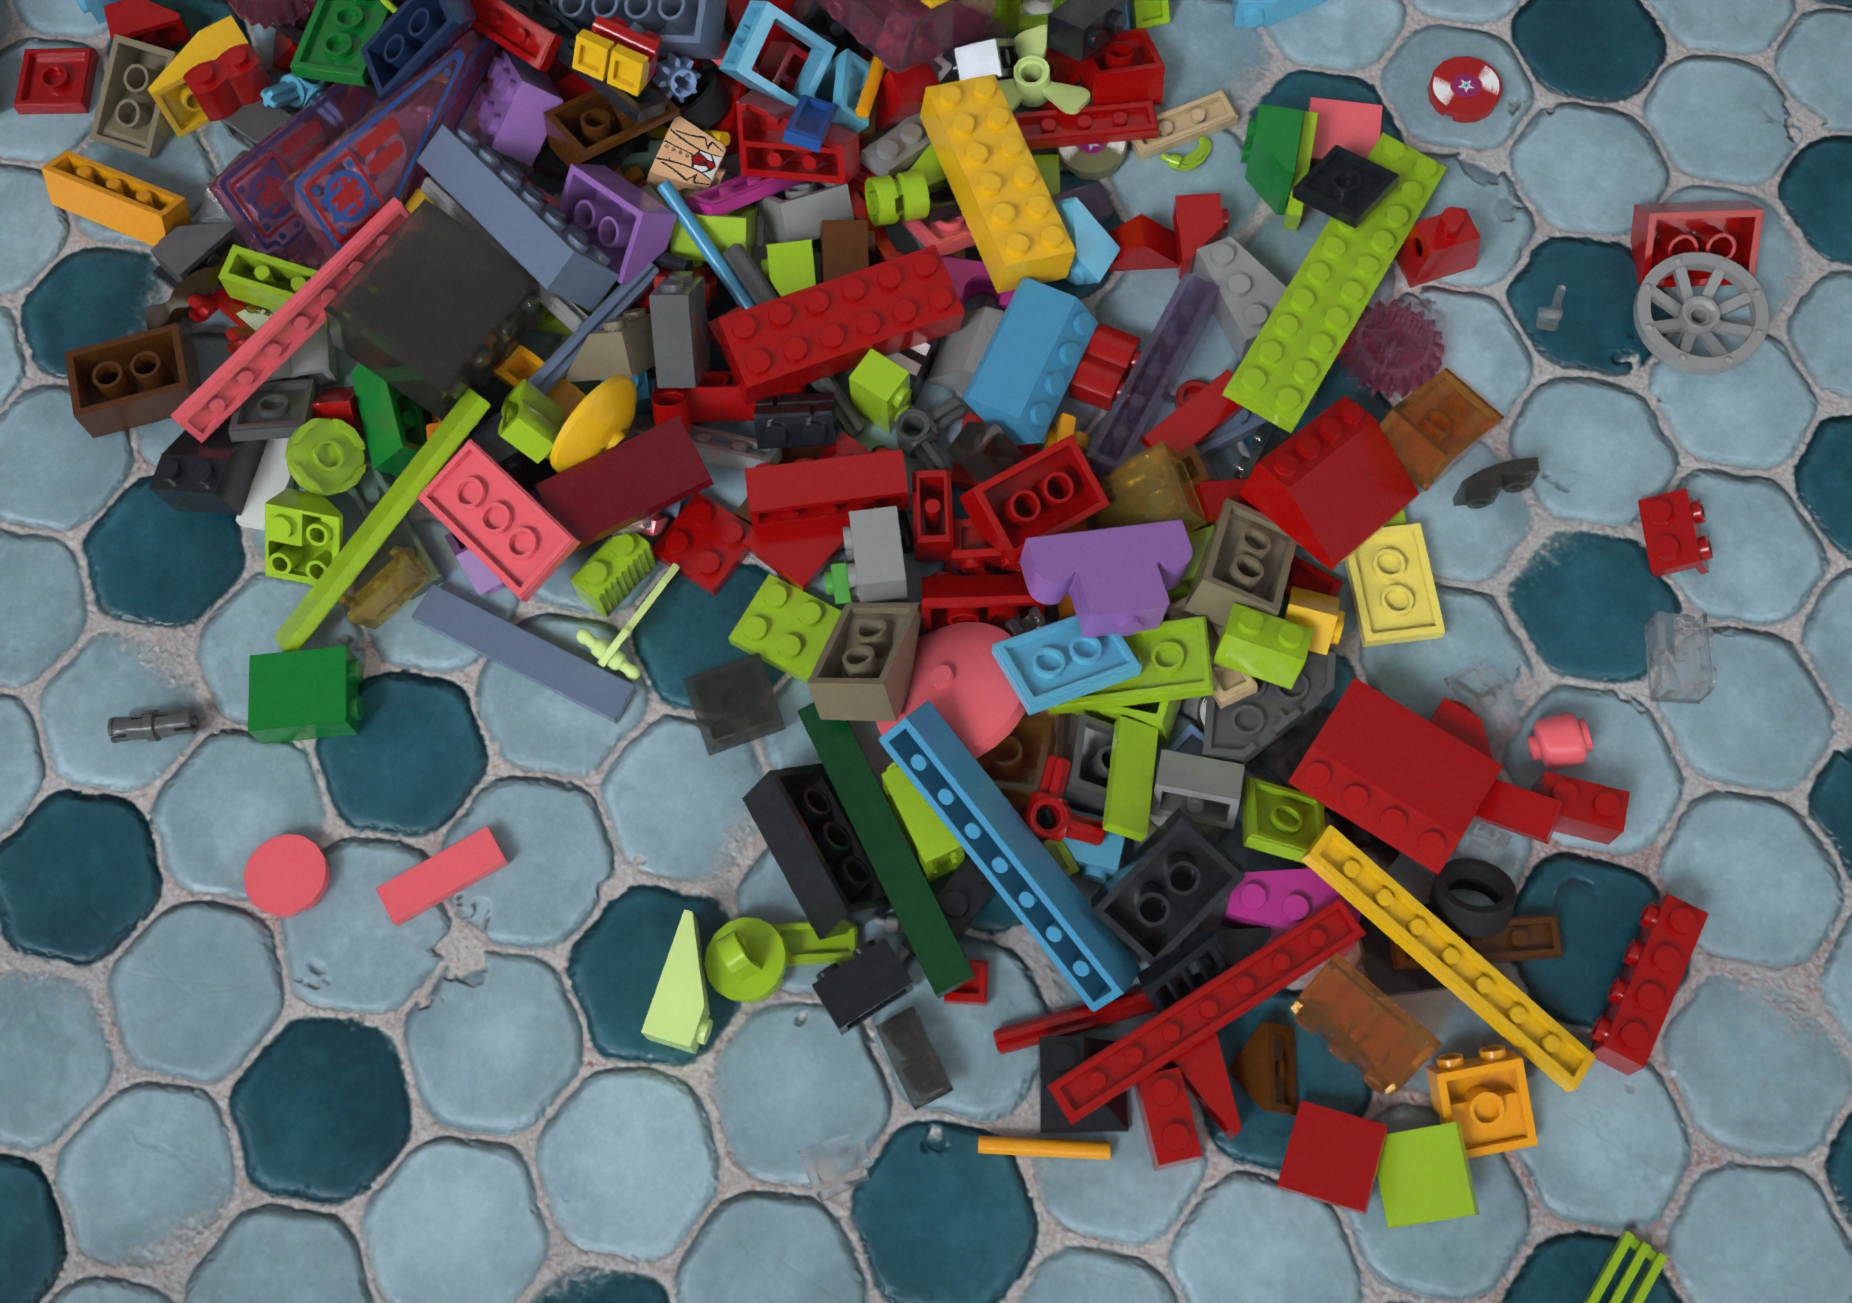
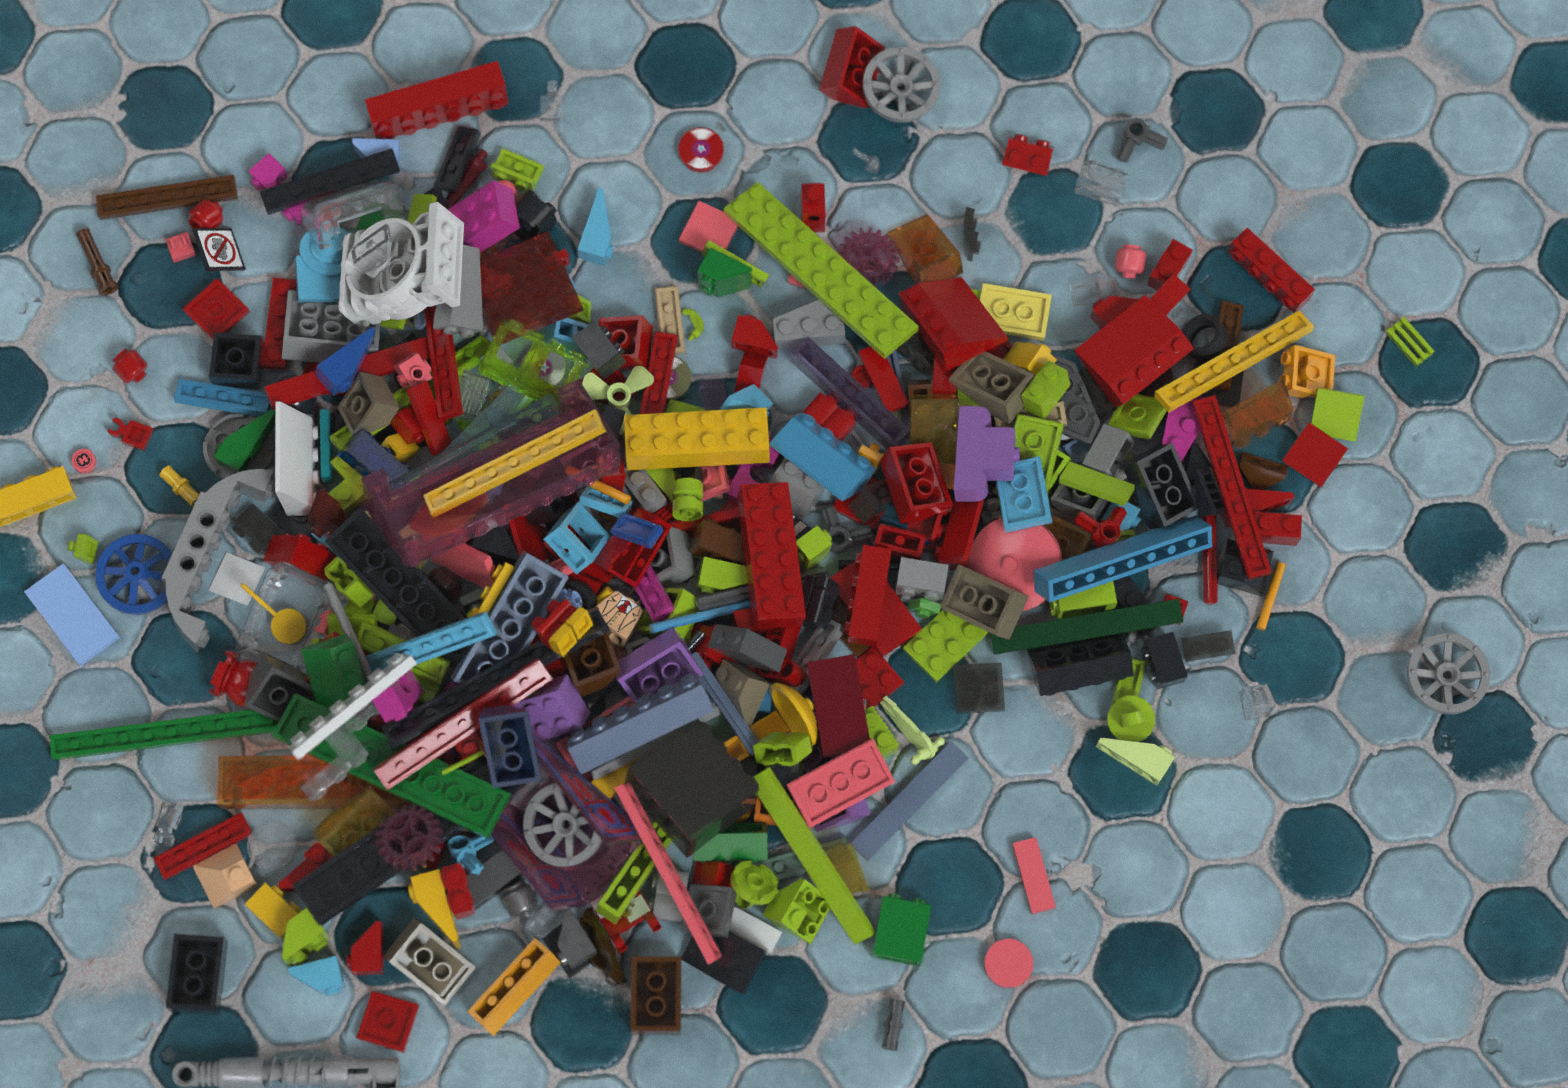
camera: 80 degrees left, 5 degrees up
black tile [1292,145,1400,229] -> none
none -> dark grey axle [1116,118,1168,163]

